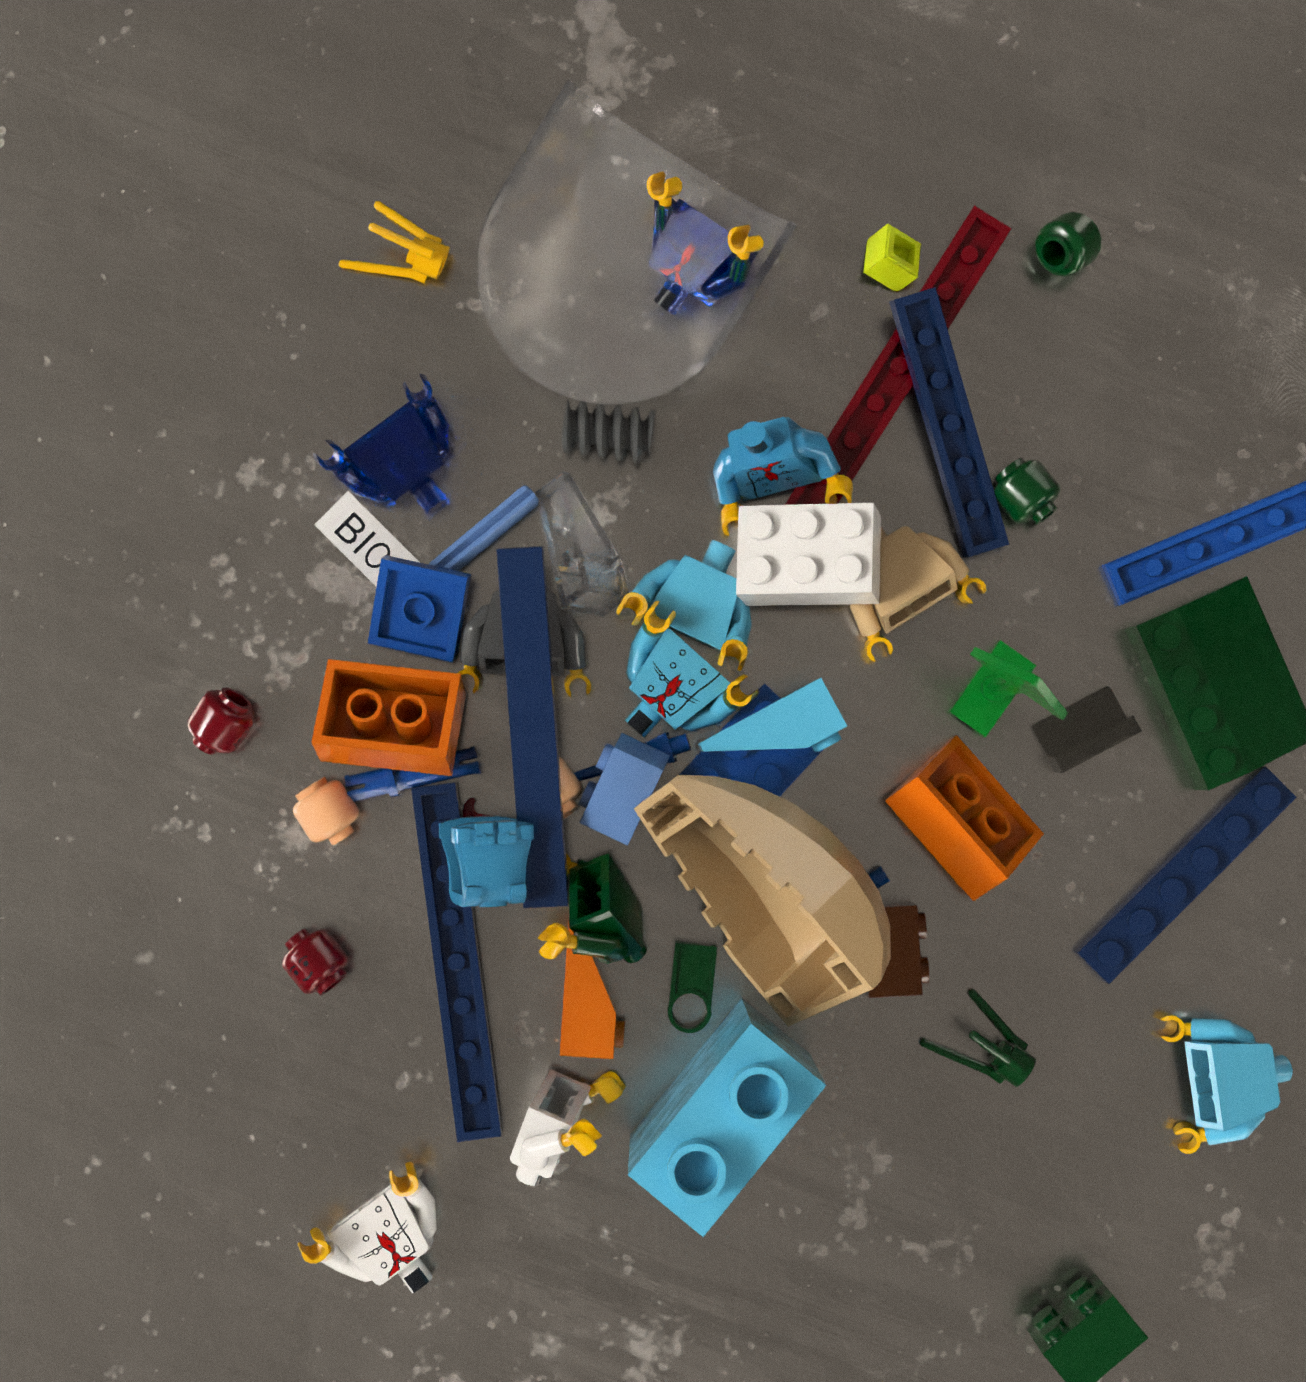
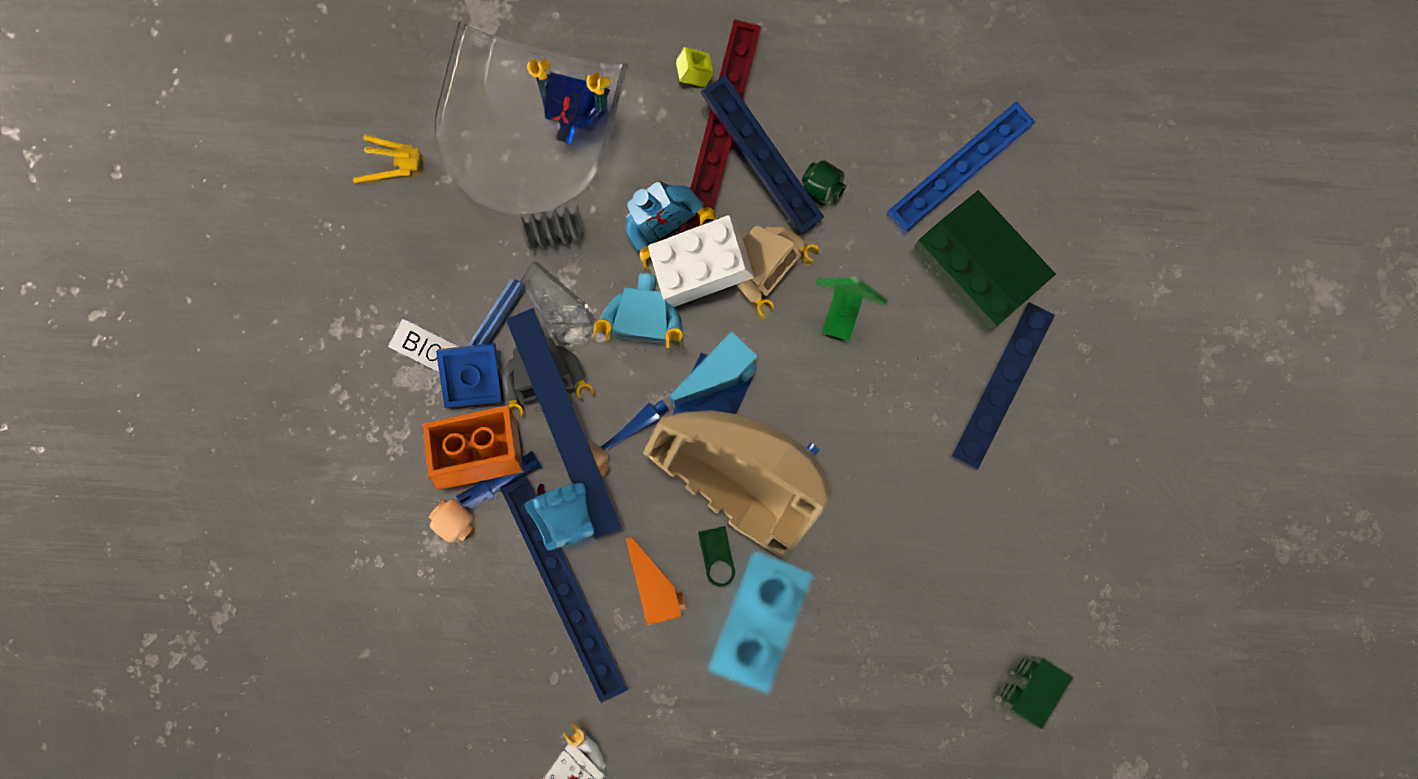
camera: 15 degrees left, 5 degrees down
dark red head [187,687,254,755] -> none
dark red head [282,928,348,996] -> none
clear blue torso [313,374,451,514] -> none
white torso [510,1069,626,1186] -> none
dark green torso [538,853,647,964] -> none
medium blue brick [578,733,670,846] -> none
medium azure torso [625,601,759,738] -> none
reddish brown brick [865,902,929,998] -> none
orange slope [885,735,1044,901] -> none
dark green plant [919,989,1036,1087] -> none
clear smoke panel [1032,686,1142,773] -> none
dark green head [1035,212,1101,277] -> none
medium azure torso [1159,1014,1293,1154] -> none

